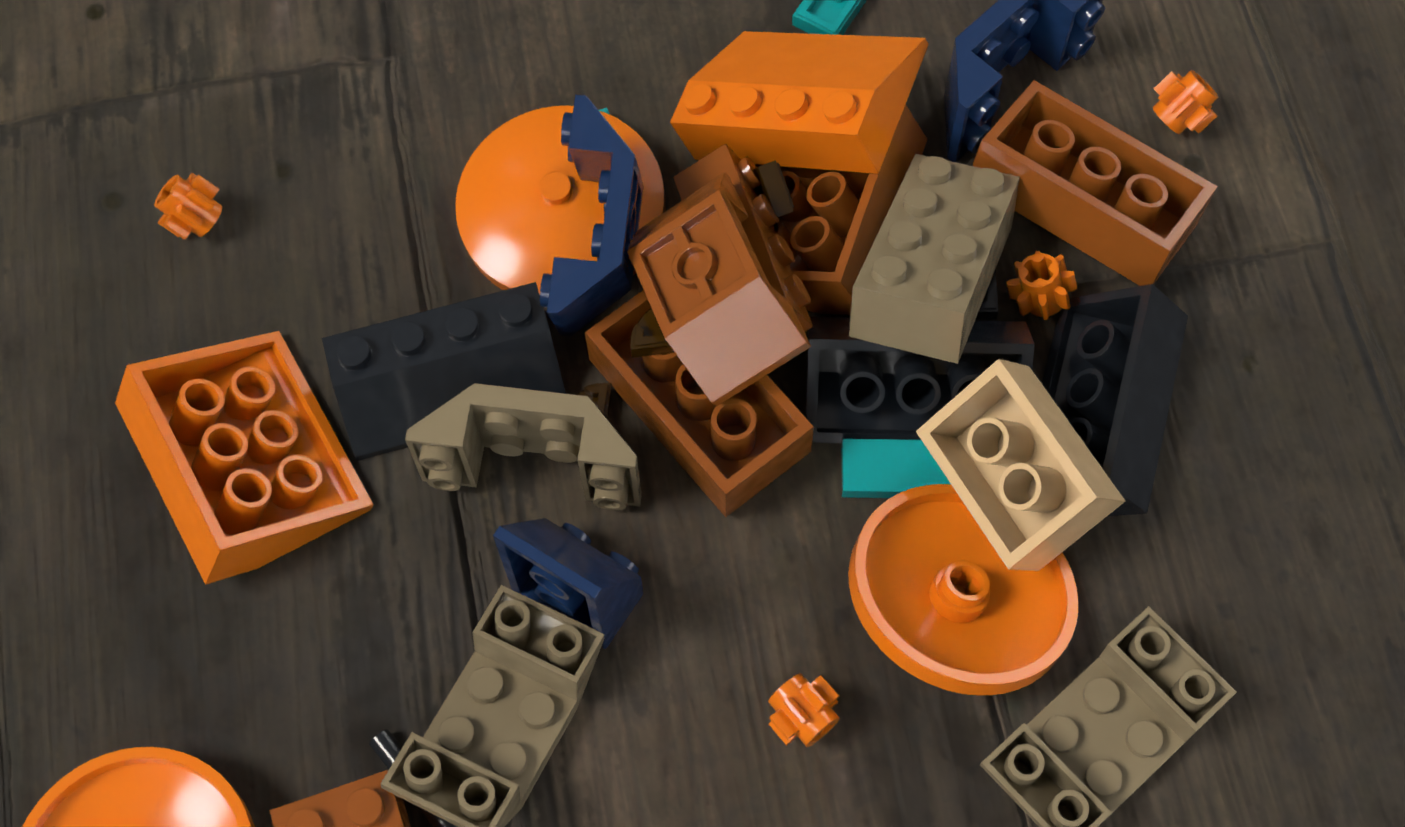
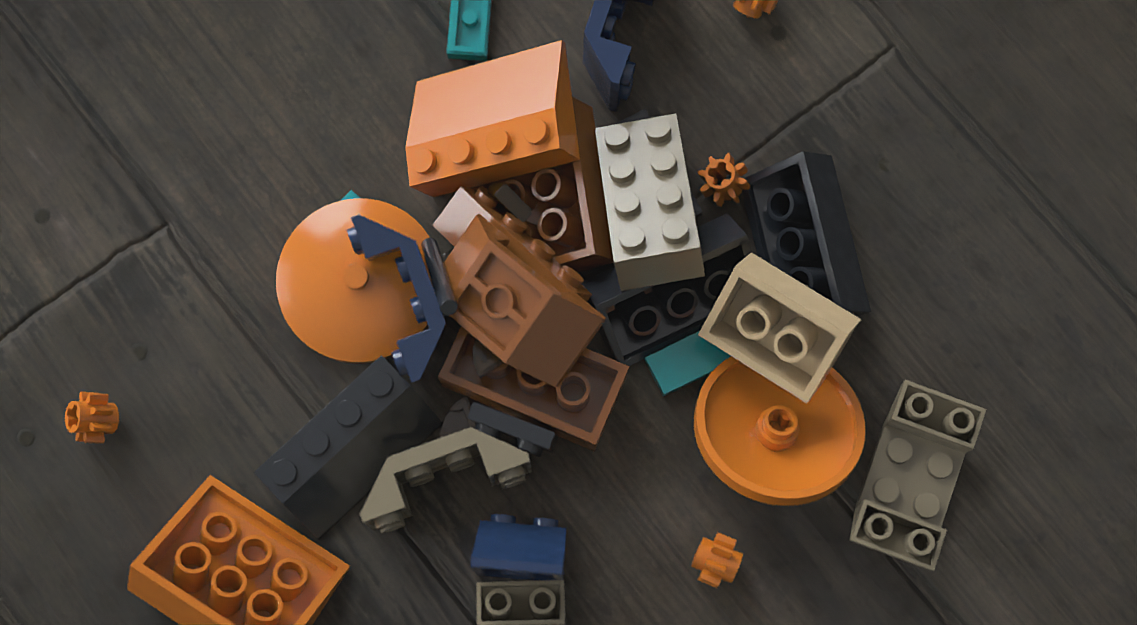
camera: 30 degrees left, 10 degrees up
dark orange brick [972,80,1218,286] -> none
none -> black bar [421,238,458,315]
none -> black plate [467,402,558,457]

